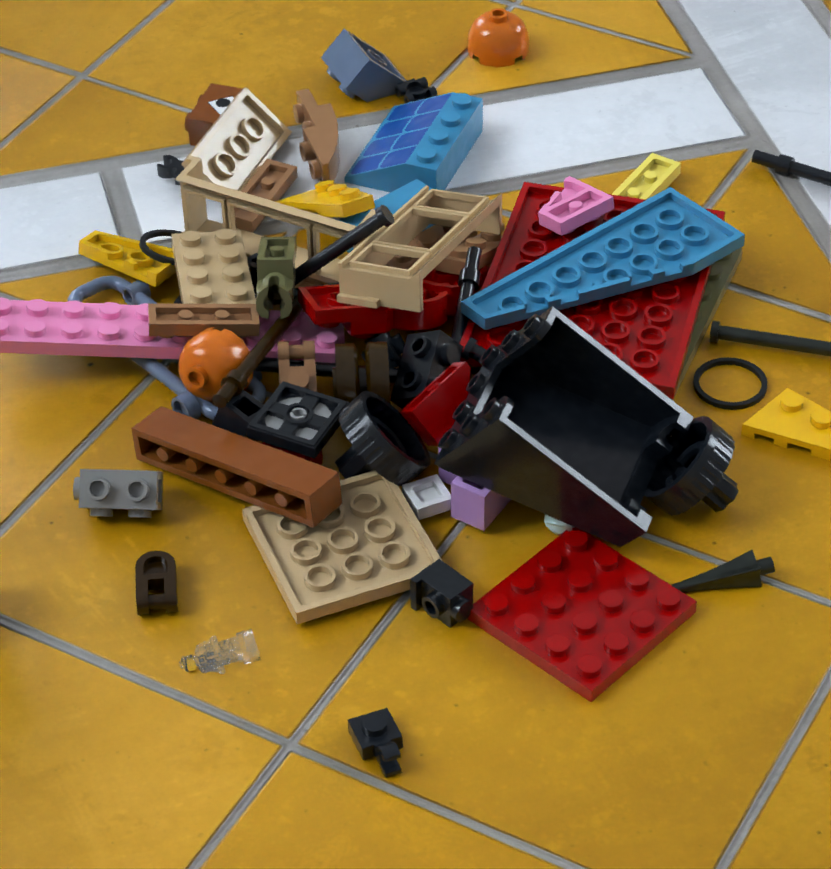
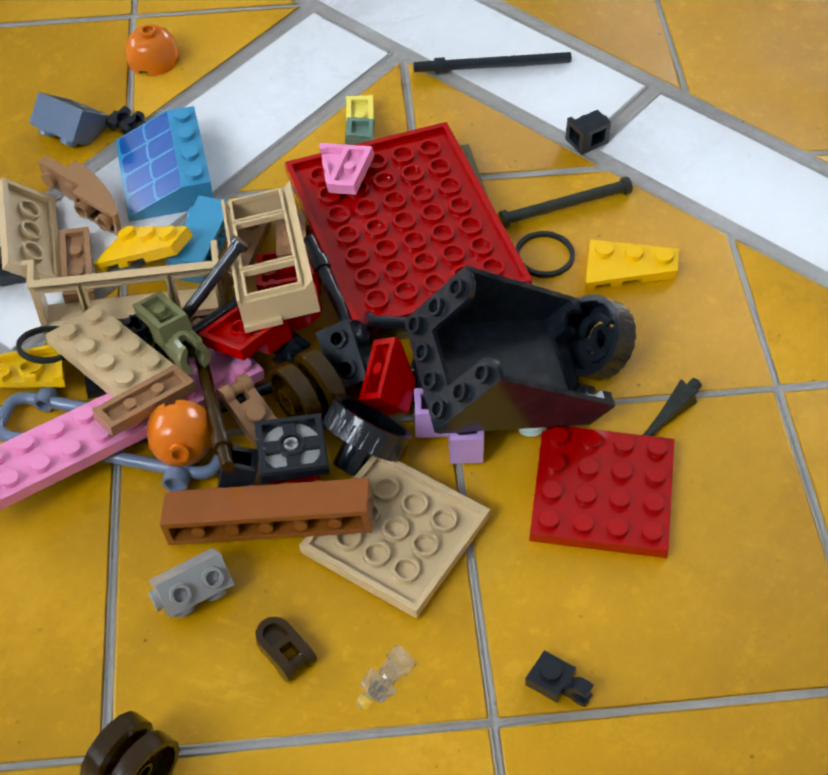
camera: 35 degrees left, 10 degrees up
white plate [402,474,451,520] -> none
black brick [410,559,473,628] -> none
dark azure wing [461,187,745,330] -> none
none -> sand green tile [345,117,375,145]

